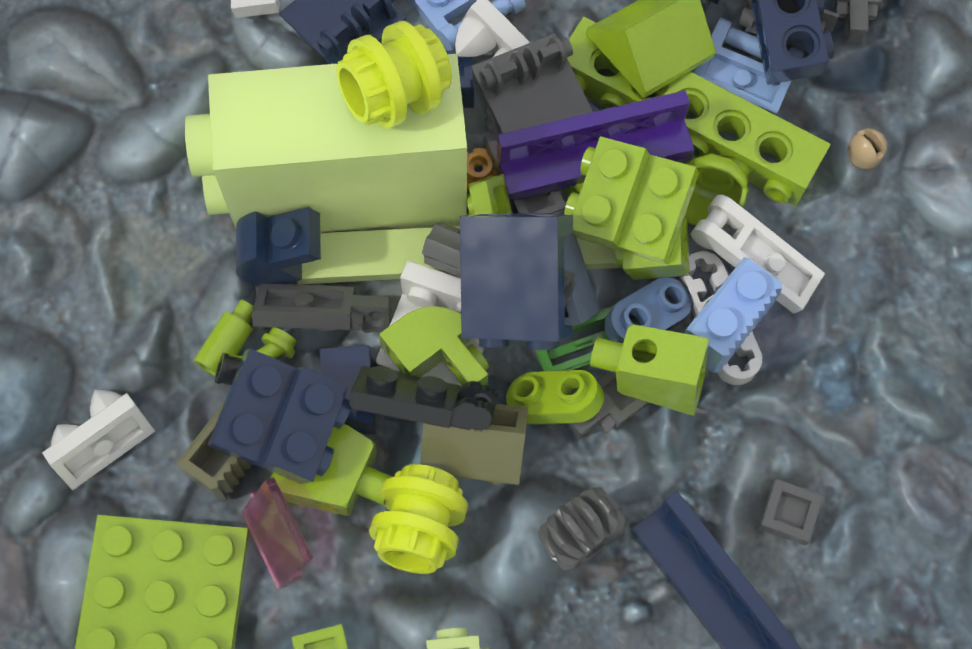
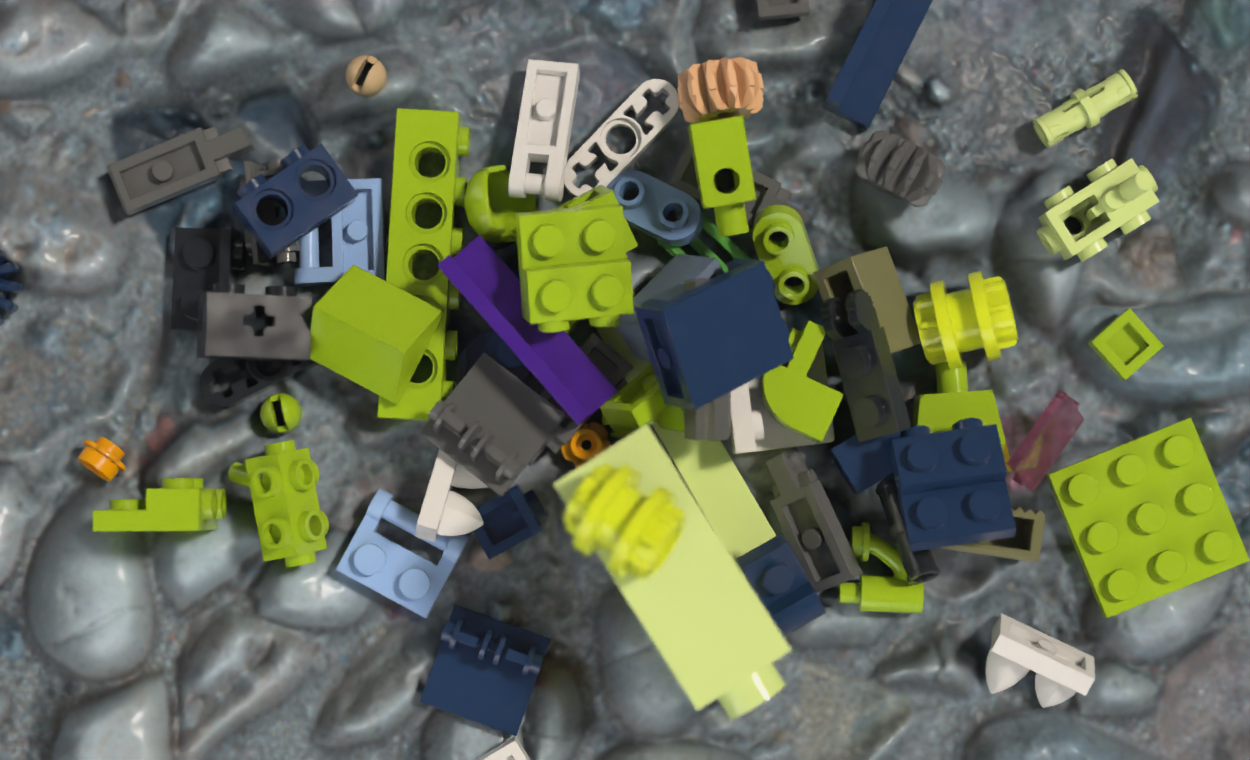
camera: 110 degrees left, 15 degrees up
light blue brick [684,257,782,373] -> none
none -> light nougat gear [677,56,764,124]

